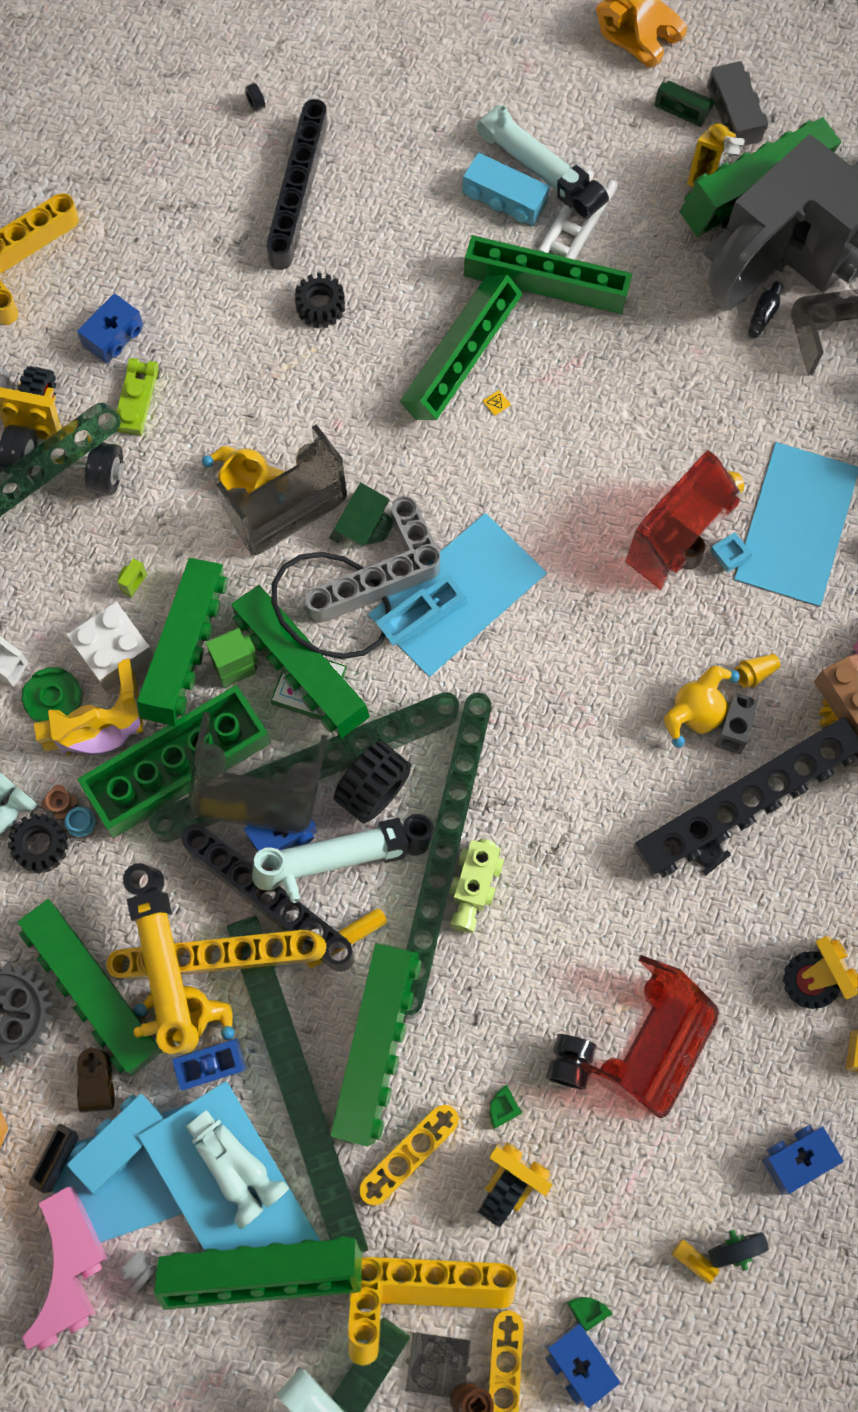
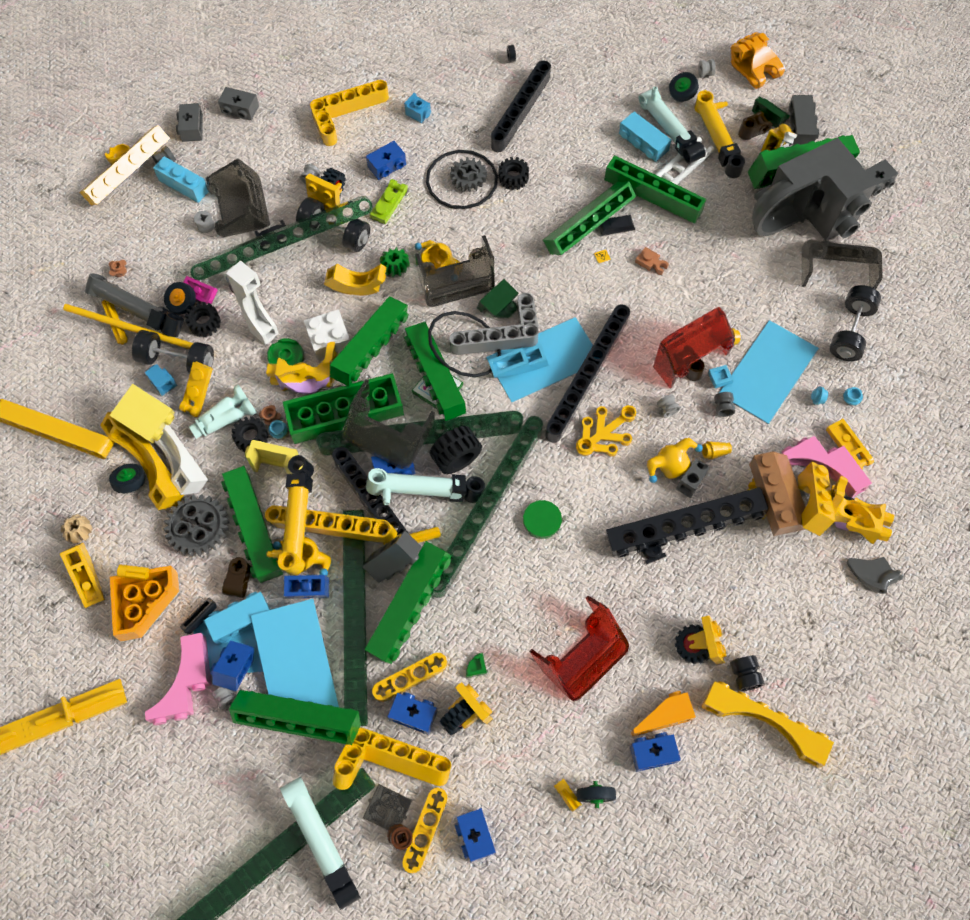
camera: 20 degrees right, 5 degrees down
lime plate [118,558,147,598] -> none
light aqua piece [186,1110,289,1229] -> none
bright green piece [206,628,258,688] -> none
yellowish green brick [449,839,504,933] -> none
black wheel [546,1034,597,1090] -> none
green tile [566,1297,612,1332] -> none
black piece [748,281,784,338] -> none
none -> blue brick [210,640,254,691]
none -> light yellow panel [245,440,303,474]
none -> yellow arch [324,264,386,296]
none -> dark grey brick [362,531,422,583]
none -> green gear [380,247,410,277]
none -> blue brick [388,692,438,735]
none -> dark azure brick [404,93,431,123]
none -> black piece [426,150,498,209]
none -> dark grey gear [450,157,487,192]
none -> green tile [523,500,562,539]
none -> black beam [545,304,630,443]
none -> yellow plant [576,405,636,457]
none -> black tile [599,215,635,236]
none -> light orange slope [631,691,696,737]
none -> nougat plate [635,247,669,275]
none -> light grey wheel [657,394,681,417]
none -> black wheel [669,72,699,102]
none -> yellow piece [694,90,745,178]
none -> light grey wheel [698,59,716,77]
none -> dark grey wheel [714,392,735,417]
none -> dark brown piece [738,111,773,140]

